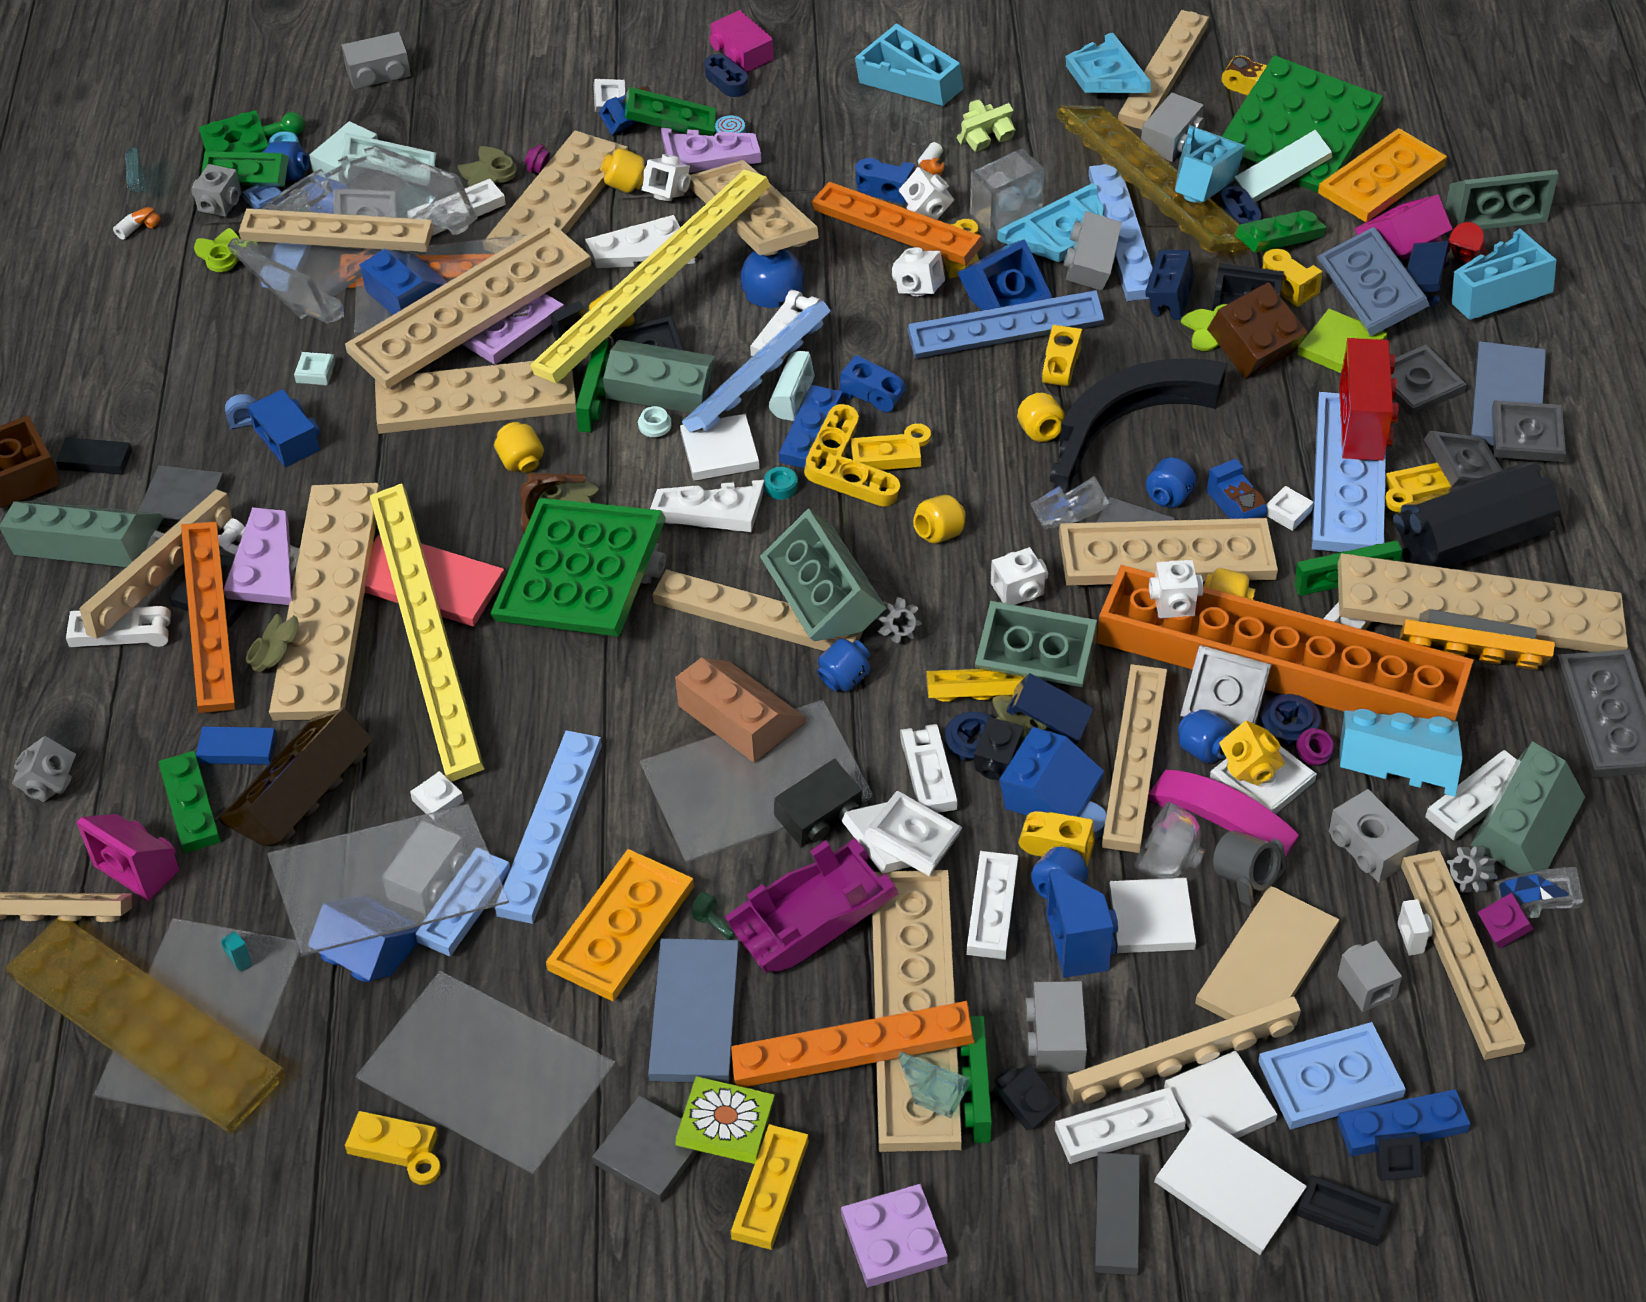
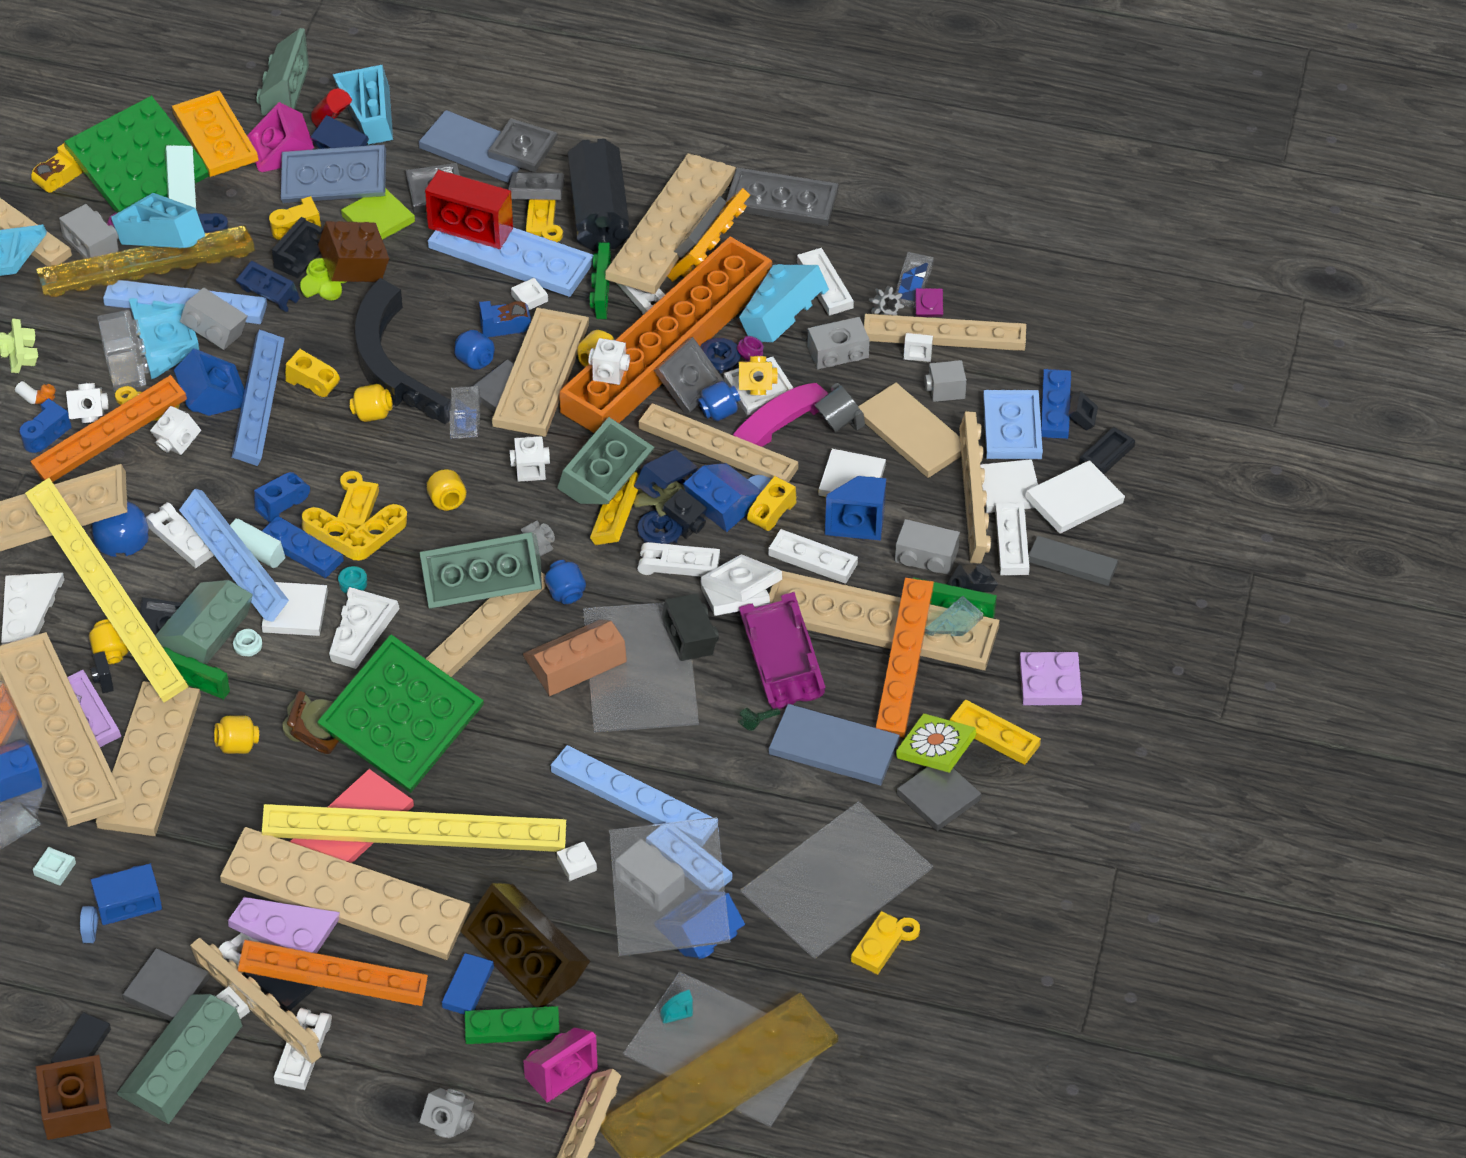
camera: 75 degrees left, 0 degrees up
olive plate [246,614,299,673] -> none
light orange plate [546,849,694,1002] -> none
blue head [1031,846,1088,900] -> none
clear cylinder [1134,801,1205,879] -> none
green plate [1235,210,1327,253] -> none
sand green slope [1471,741,1585,878] -> none

